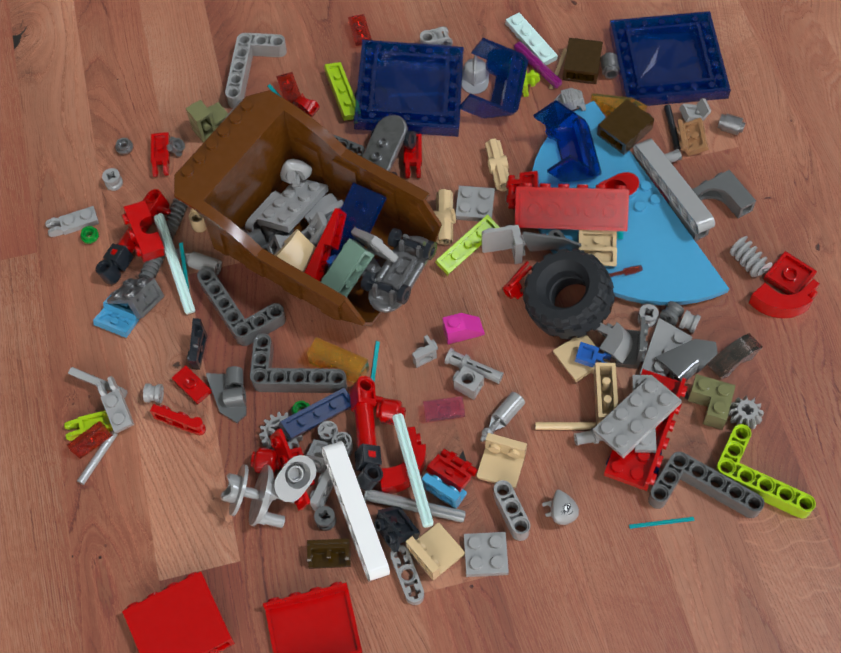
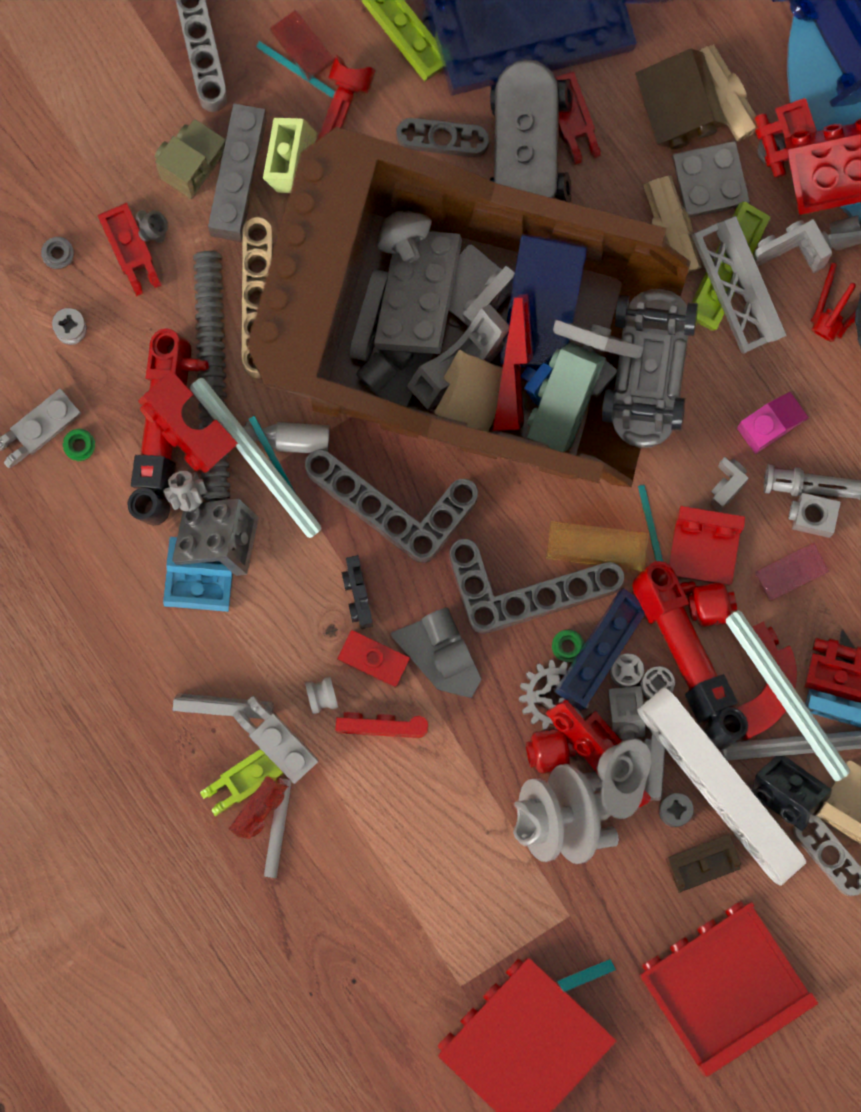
camera: 25 degrees left, 20 degrees up
none -> light grey gear [163,471,207,511]
none -> teal piece [558,959,616,992]
none -> dark brown brick [635,48,726,150]
none -> red bracket [669,506,745,586]
none -> light grey fence [691,216,787,353]

